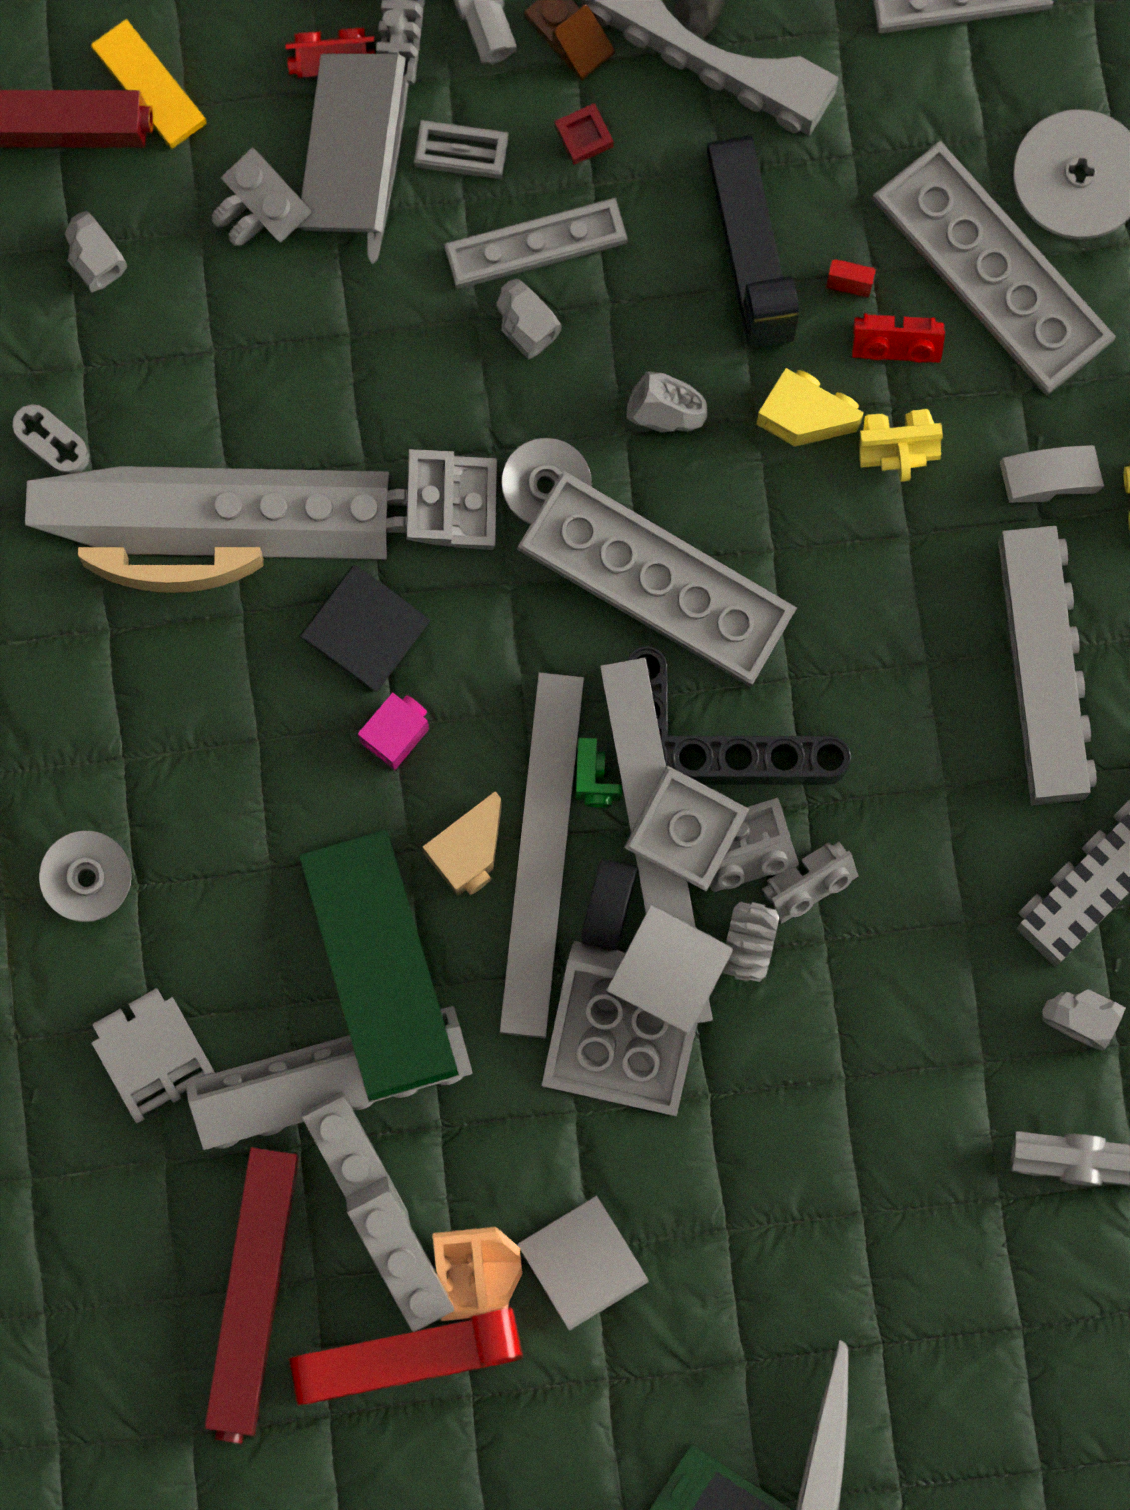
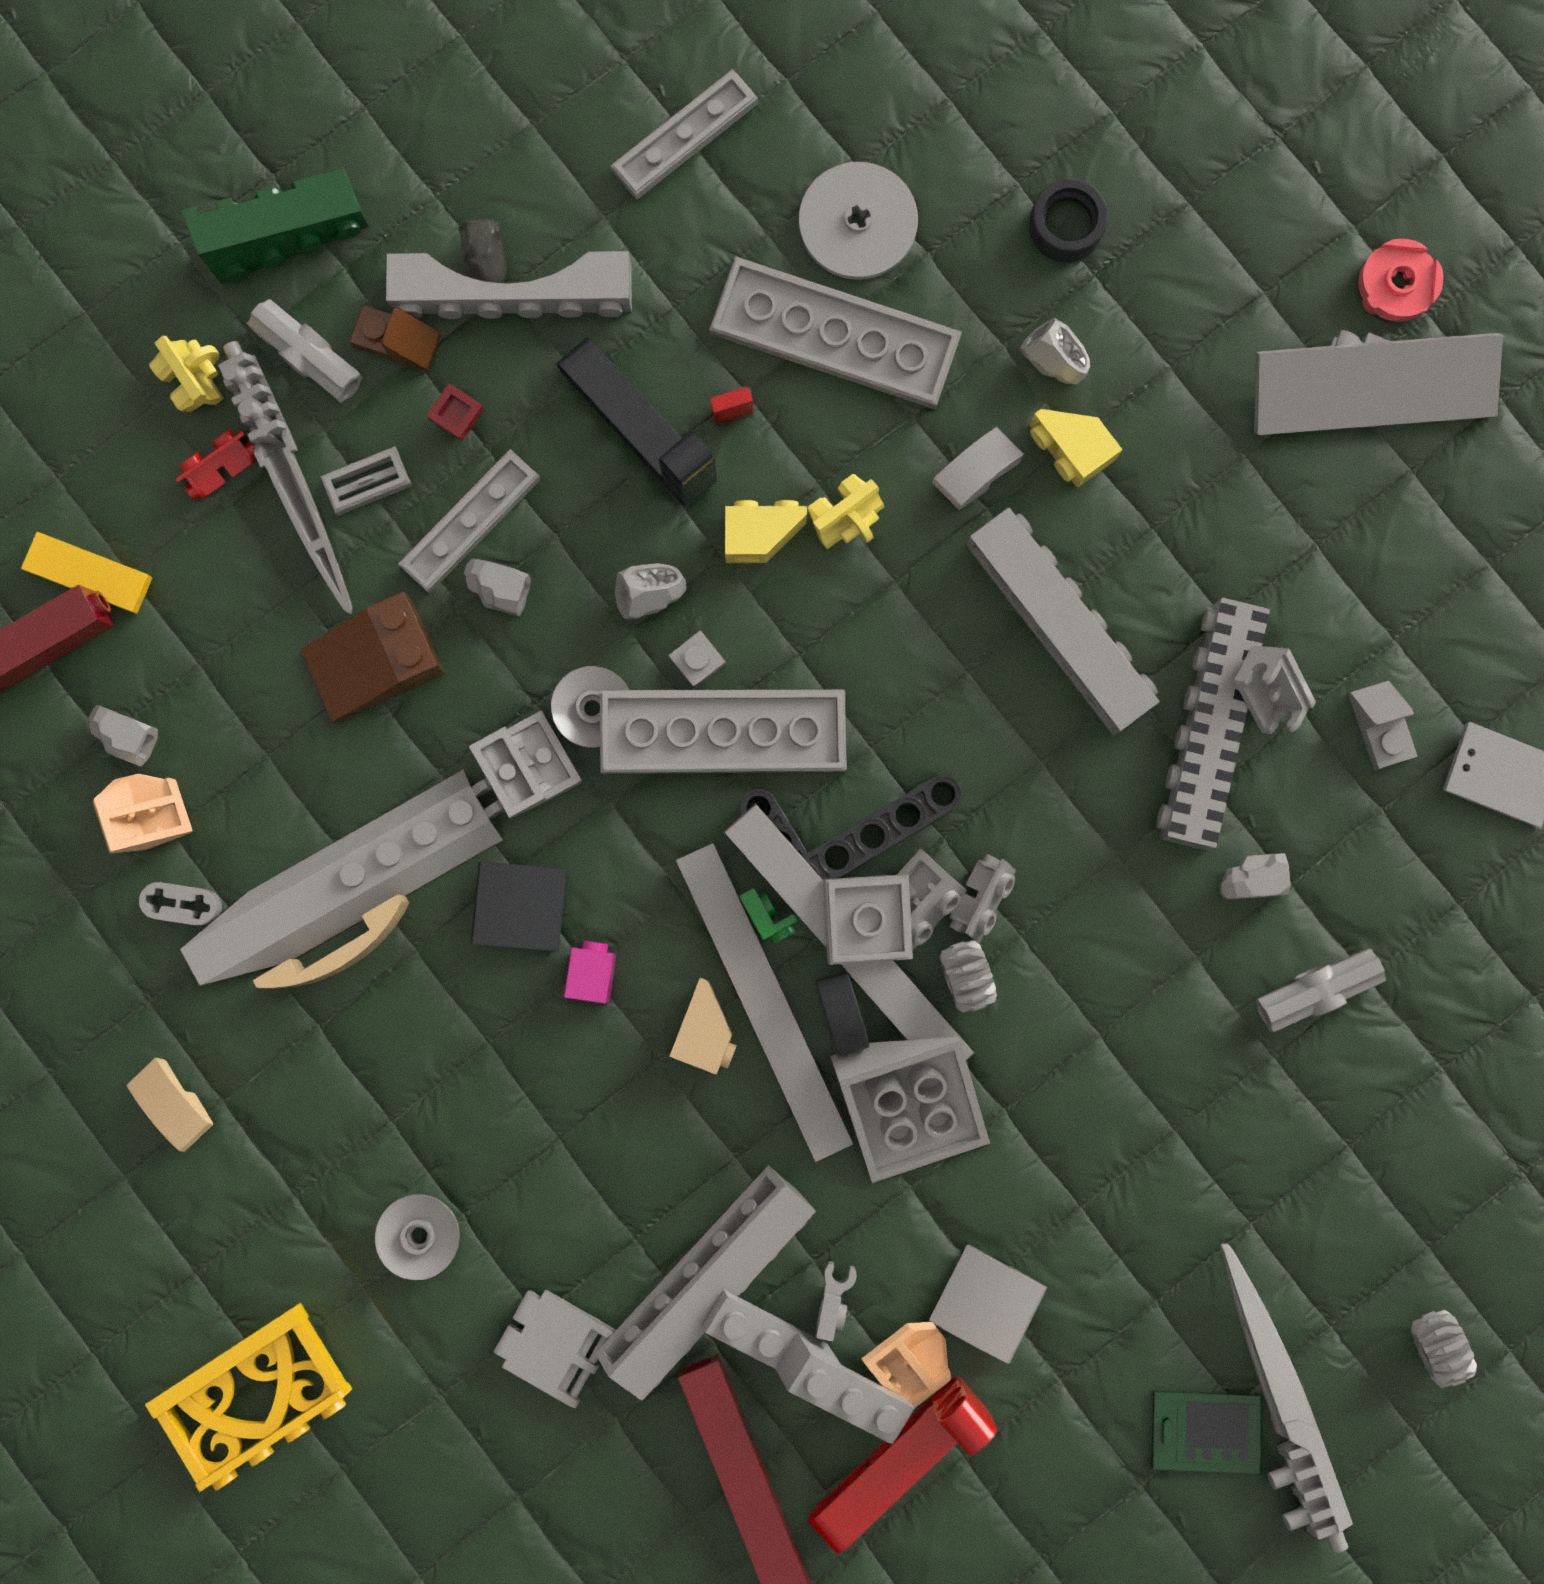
camera: 30 degrees left, 5 degrees up
light grey hinge [212,147,312,246] -> none
light grey tile [298,54,406,233] -> none
dark green tile [299,829,459,1102] -> none
light grey slope [606,905,734,1034] -> none
red hinge [852,313,945,363] -> none
none -> light nougat slope [93,774,192,854]
none -> reddish brown slope [301,592,445,723]
none -> light grey plate [669,630,726,689]
none -> light grey plate [815,1261,857,1341]

